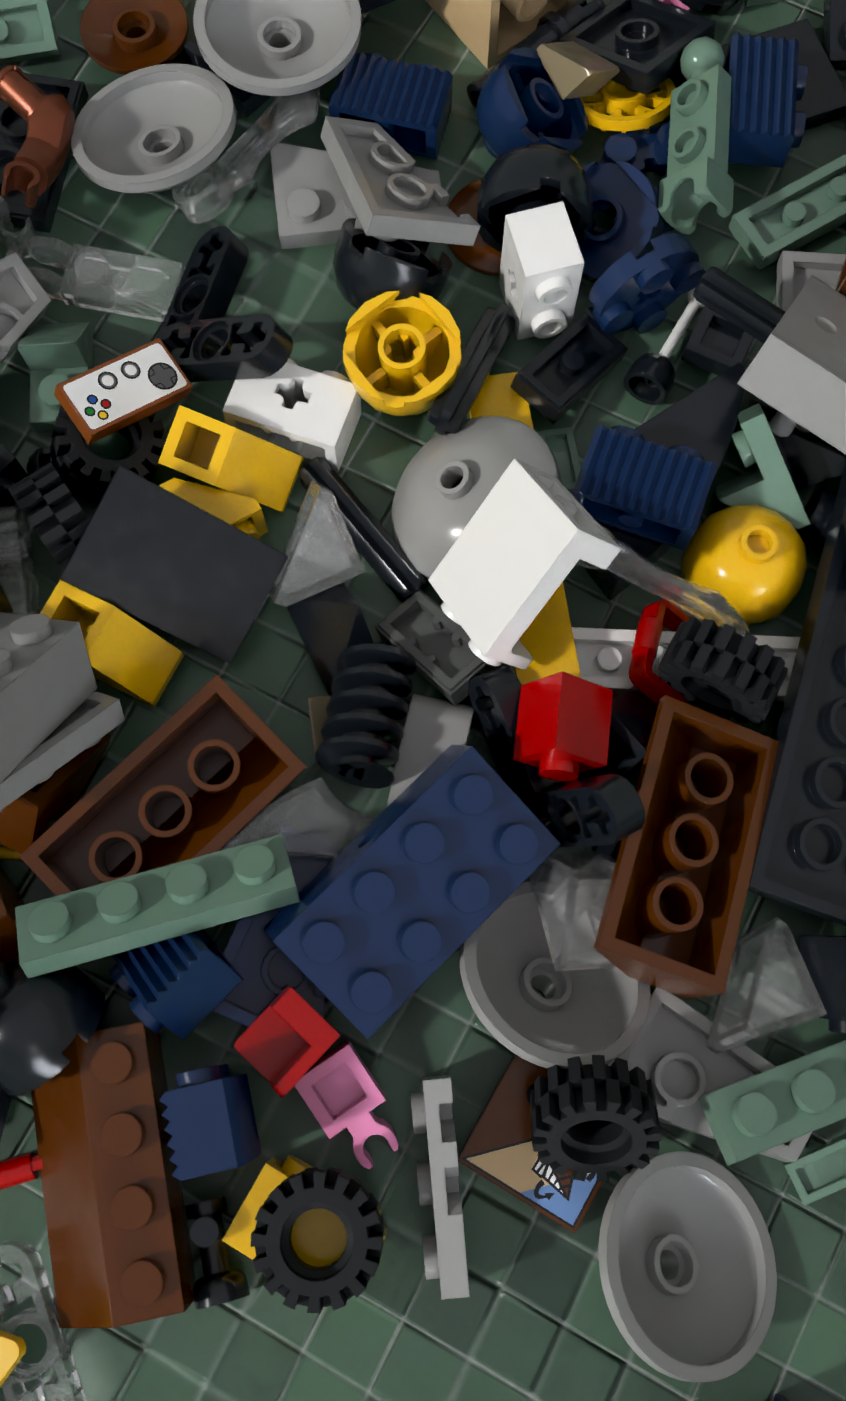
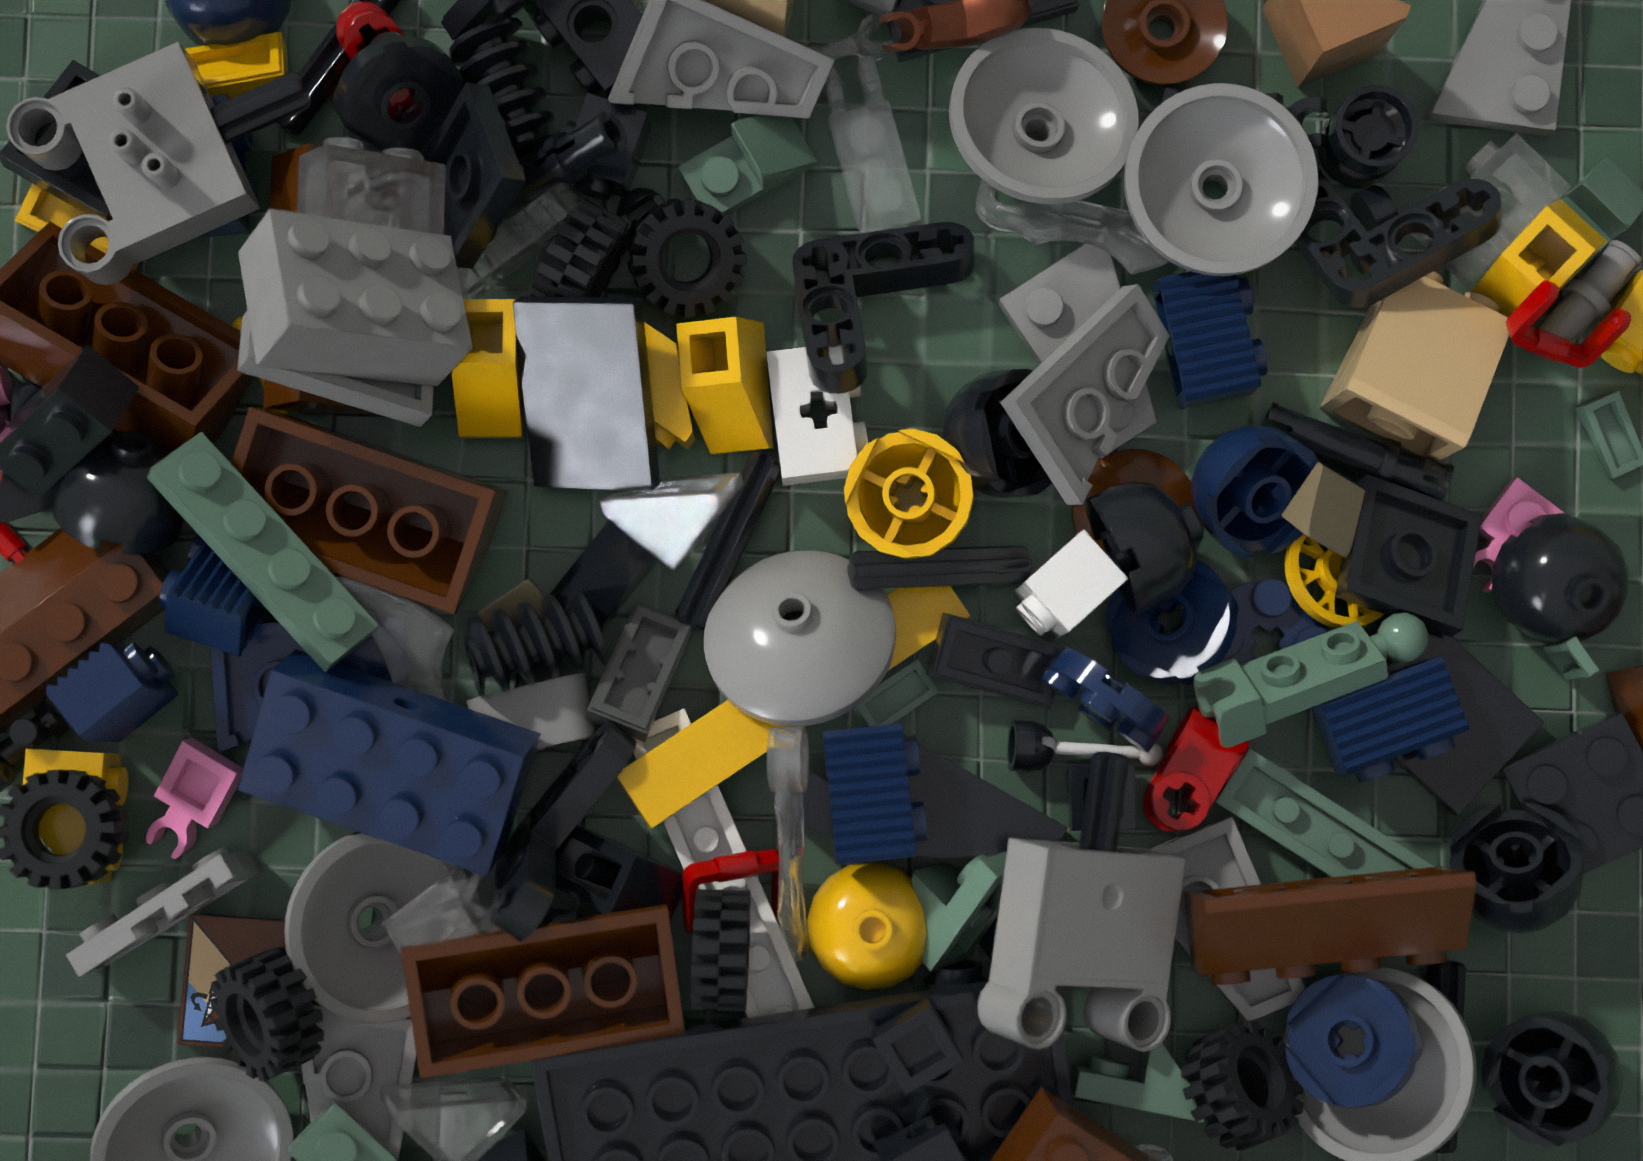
camera: 60 degrees right, 10 degrees up
tile [54,338,193,445] -> none
red panel [234,985,340,1098] -> none
white panel [428,458,622,670] -> none
red brick [513,671,613,781] -> none
none -> red piece [1142,706,1250,832]

